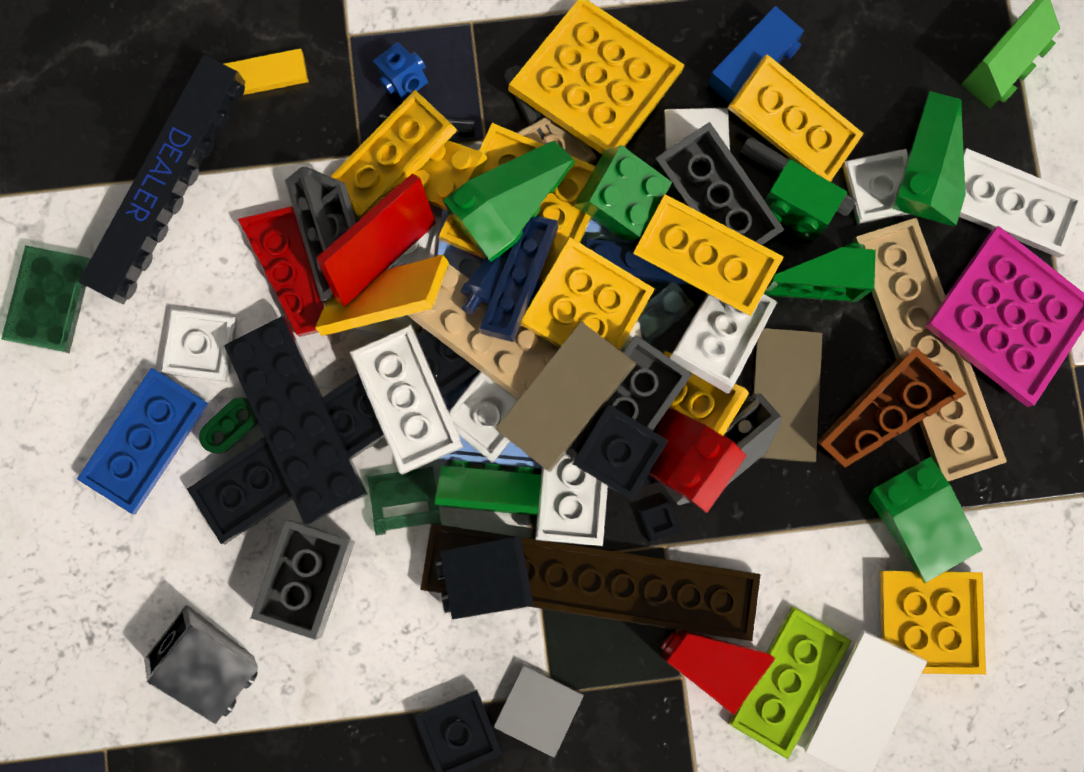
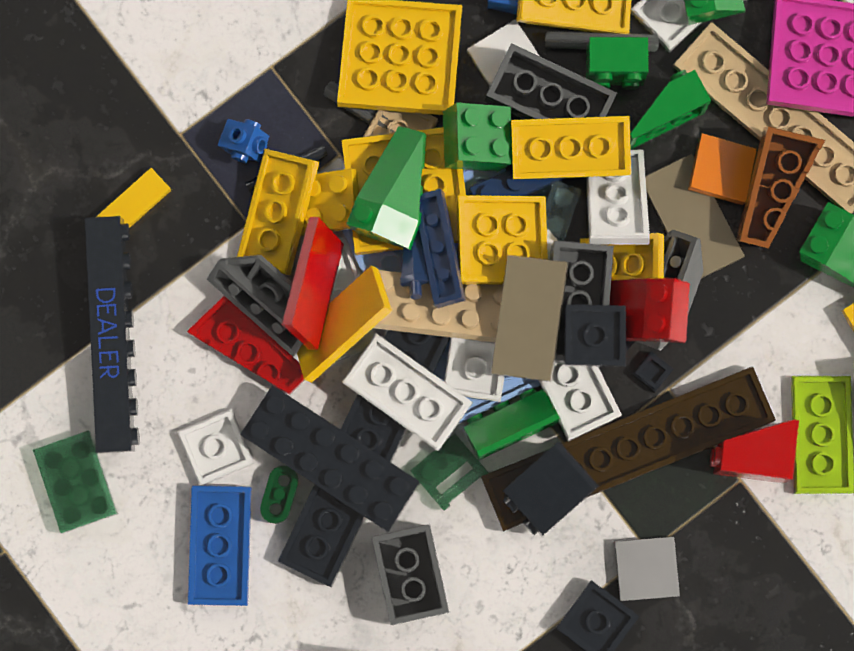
camera: 25 degrees left, 0 degrees up
none -> orange tile [688,133,757,205]

